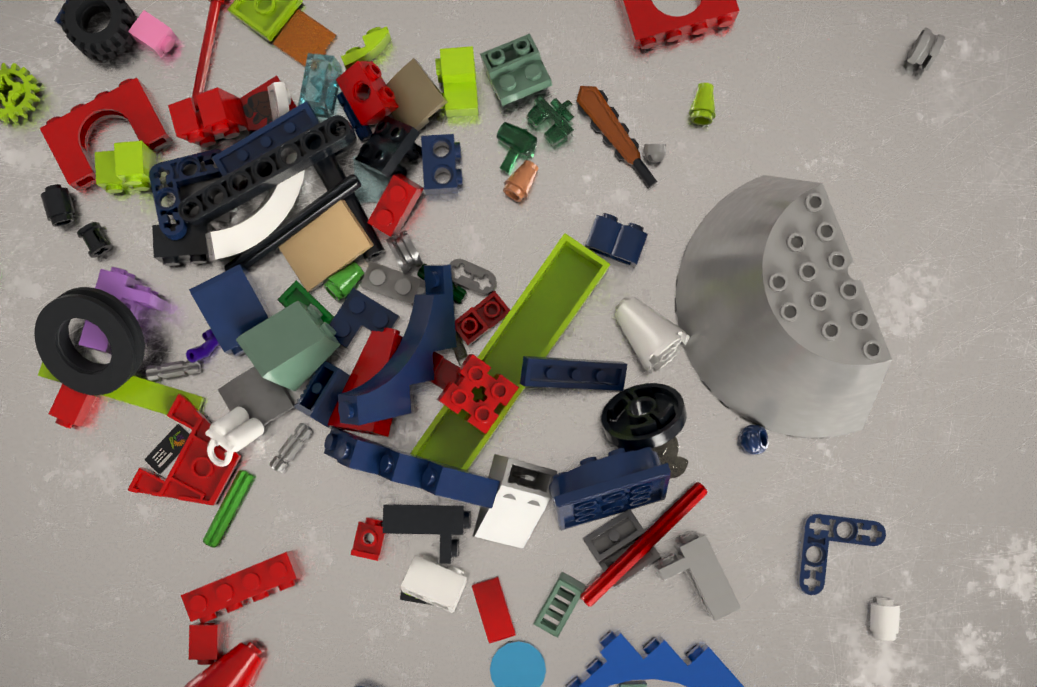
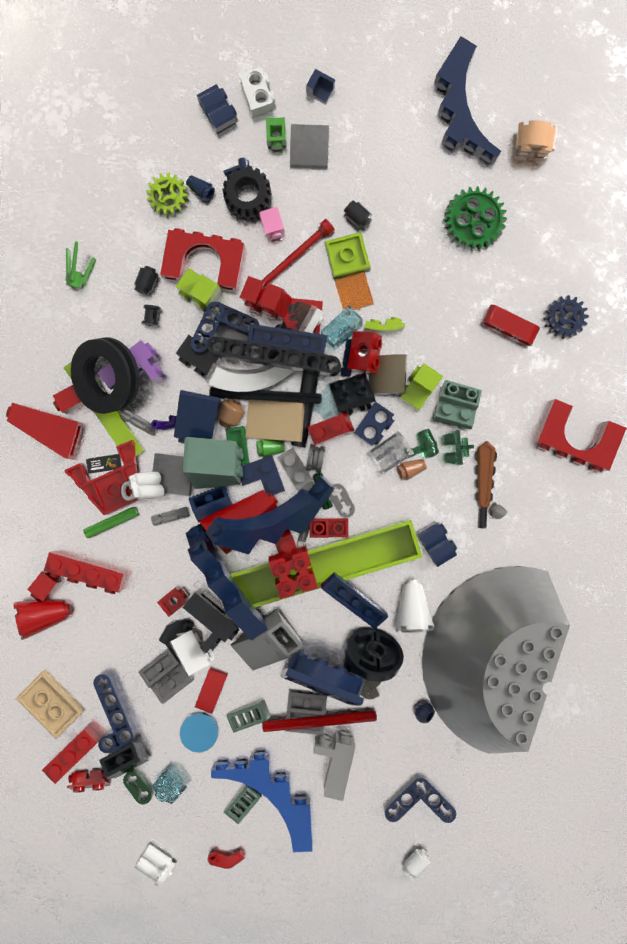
camera: 40 degrees right, 5 degrees up
lime cone [689,83,716,125] -> none
none -> red slope [6,403,83,459]
none -> flat silver slope [138,648,193,704]
none -> black arm [159,619,193,645]
none -> dark blue cone [186,175,215,201]
none -> medium nougat head [217,398,244,428]
none -> clear brick [367,431,414,475]

